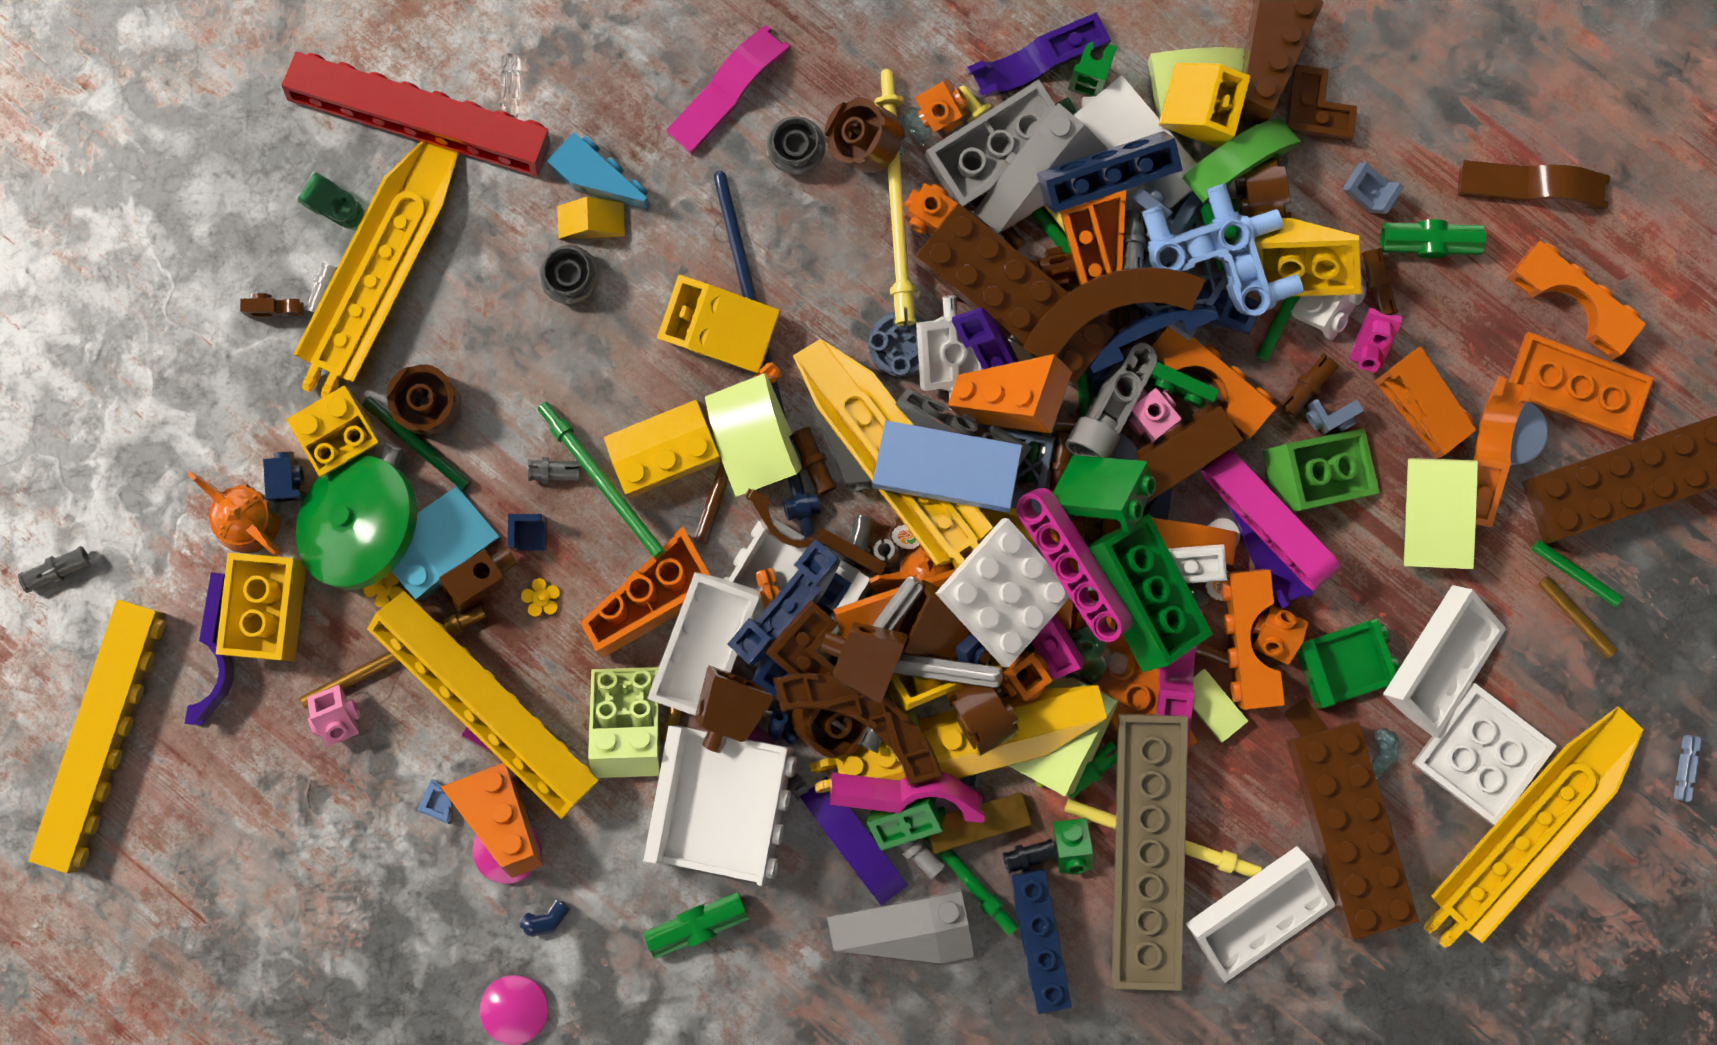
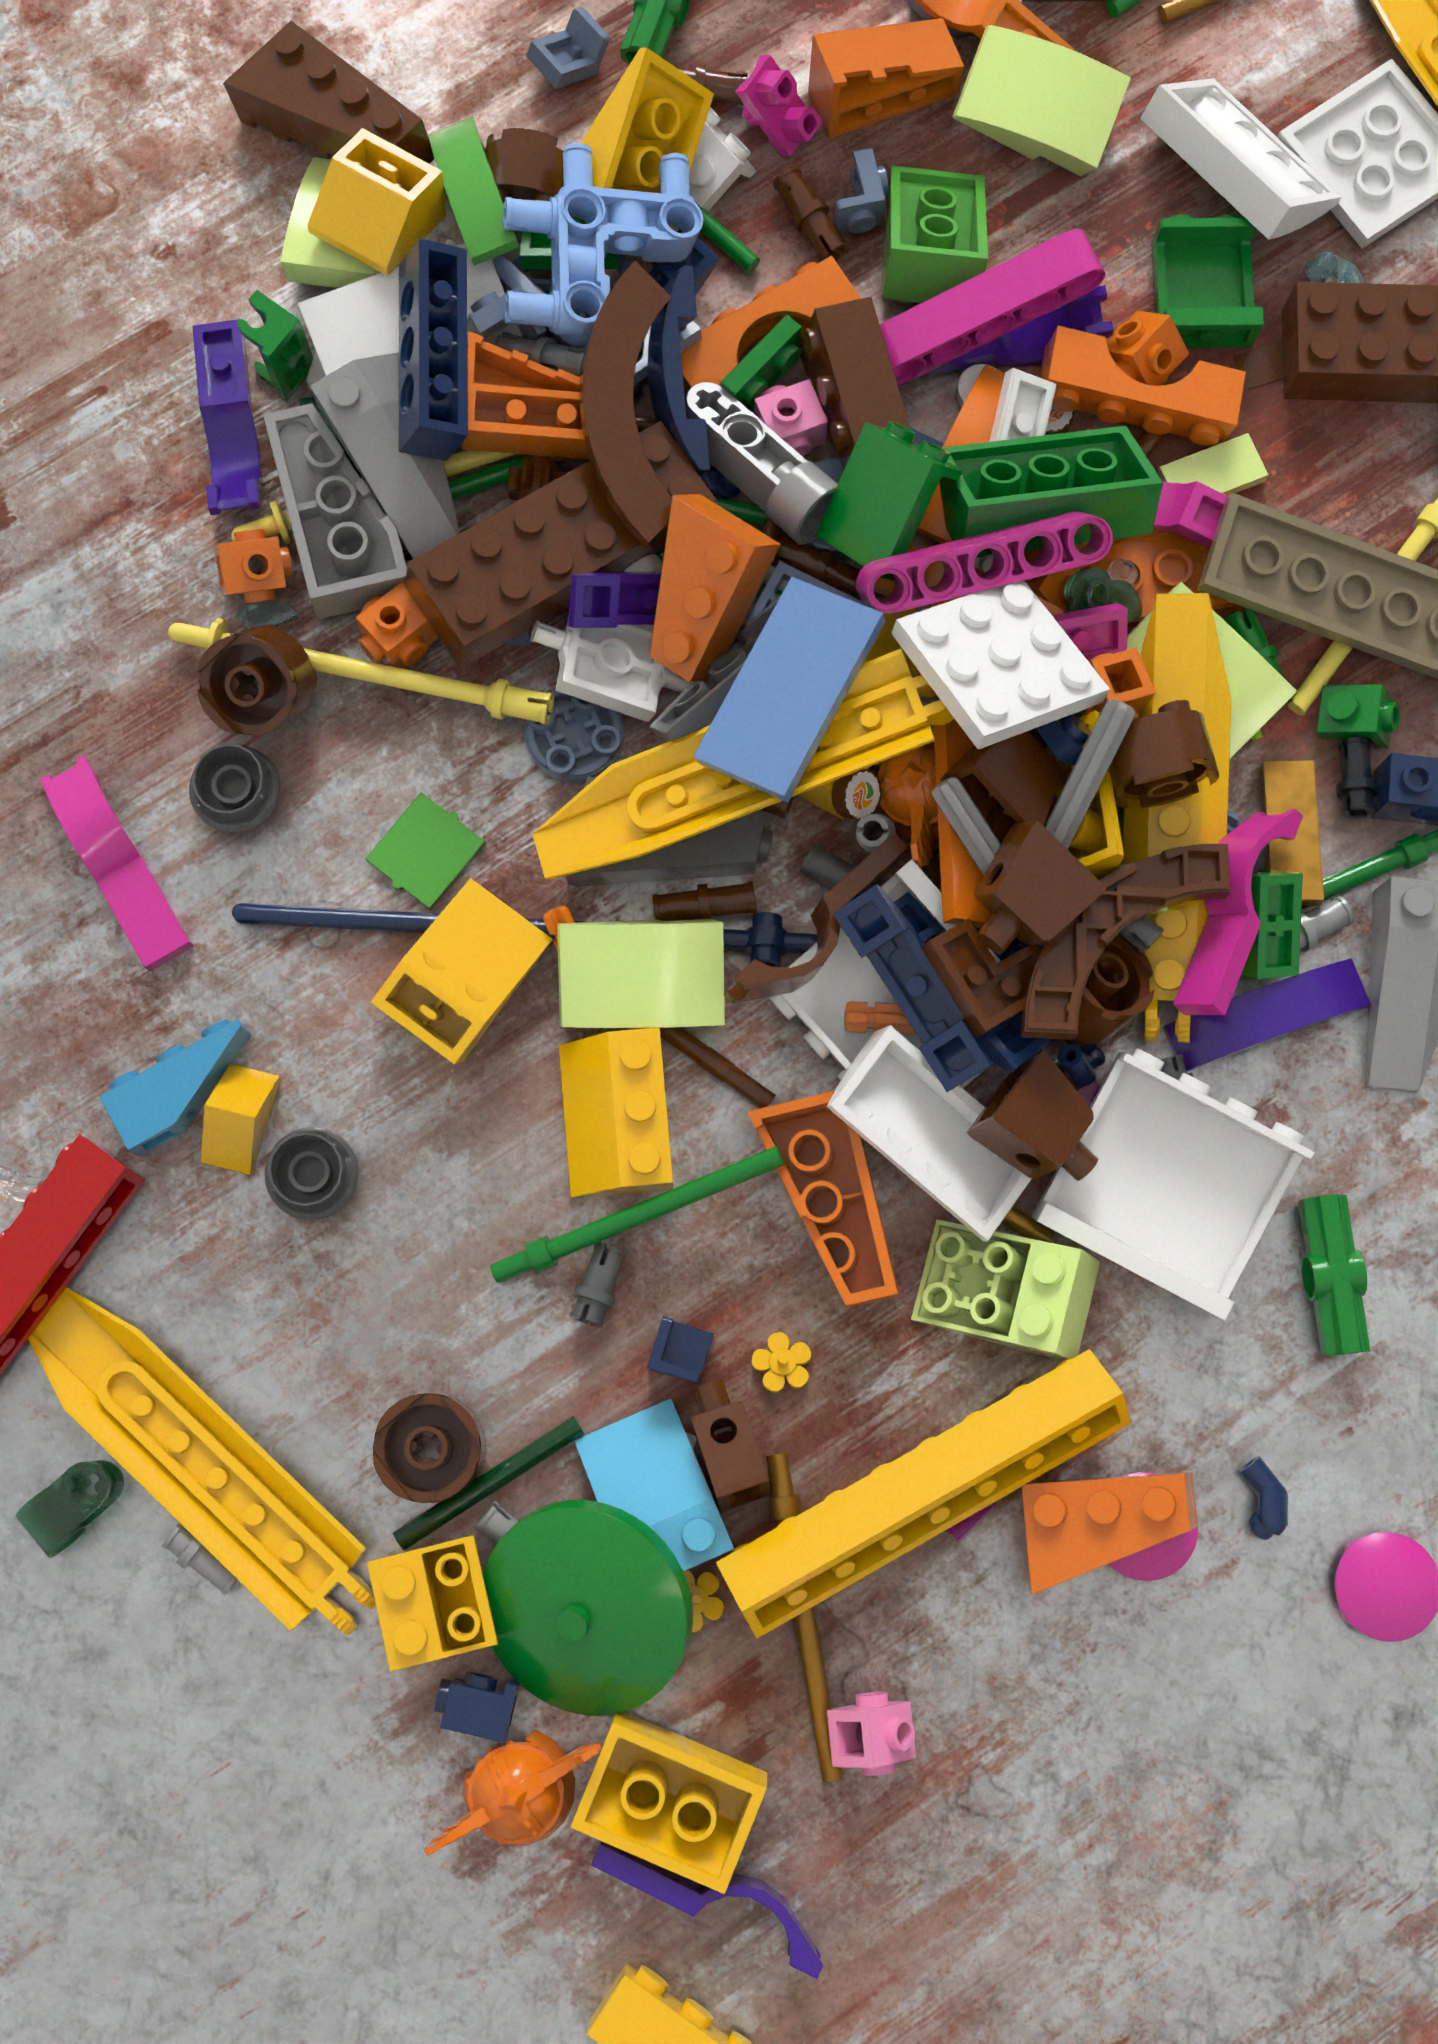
camera: 75 degrees left, 5 degrees down
reddish brown plate [240,293,304,318] -> none
medium blue tile [417,779,453,824] -> none
reddish brown plate [1286,64,1357,141] -> none
none -> bright green piece [365,792,486,911]

